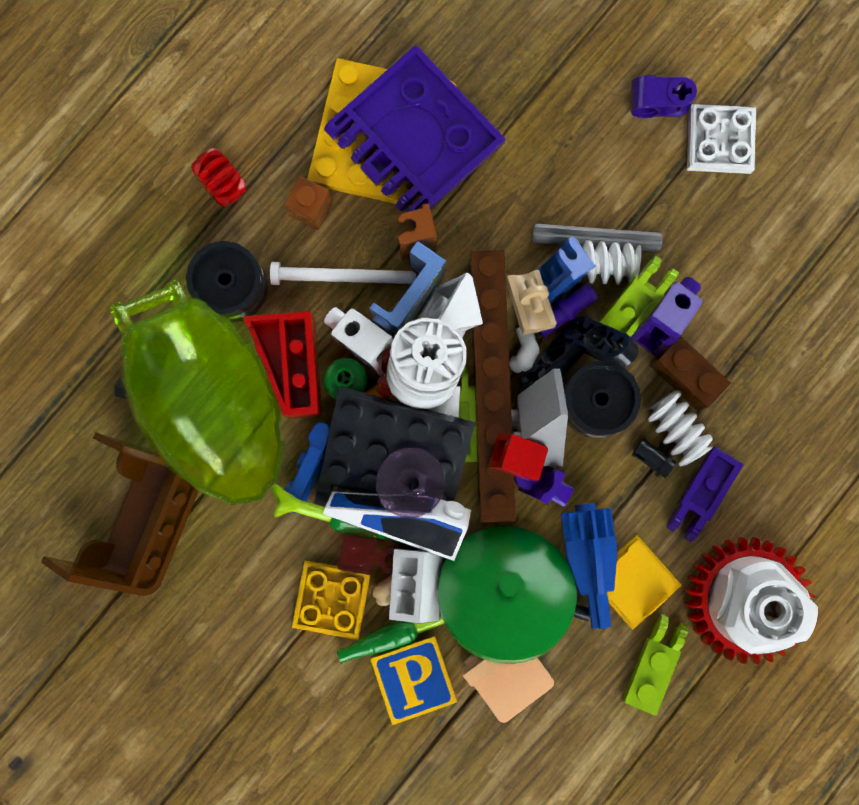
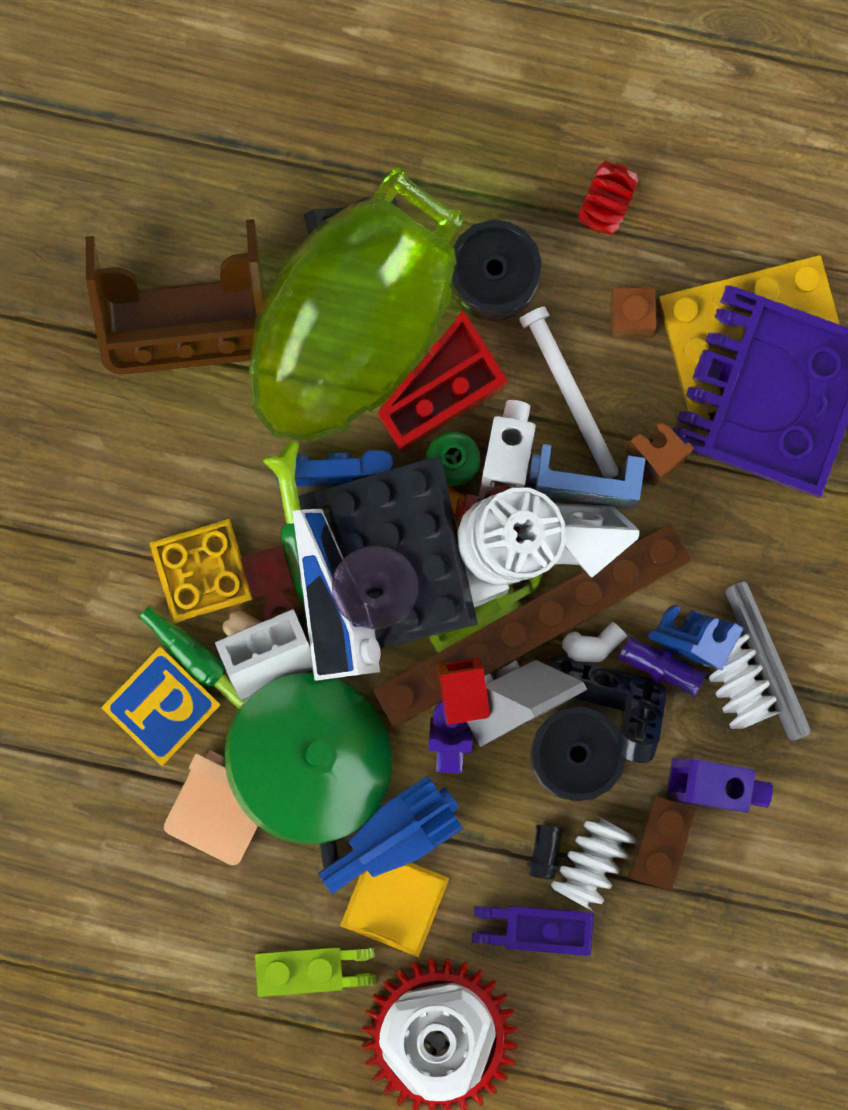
camera: 65 degrees right, 0 degrees up
tan hips [506,270,557,335] -> none
lime hinge [598,255,679,337] -> none

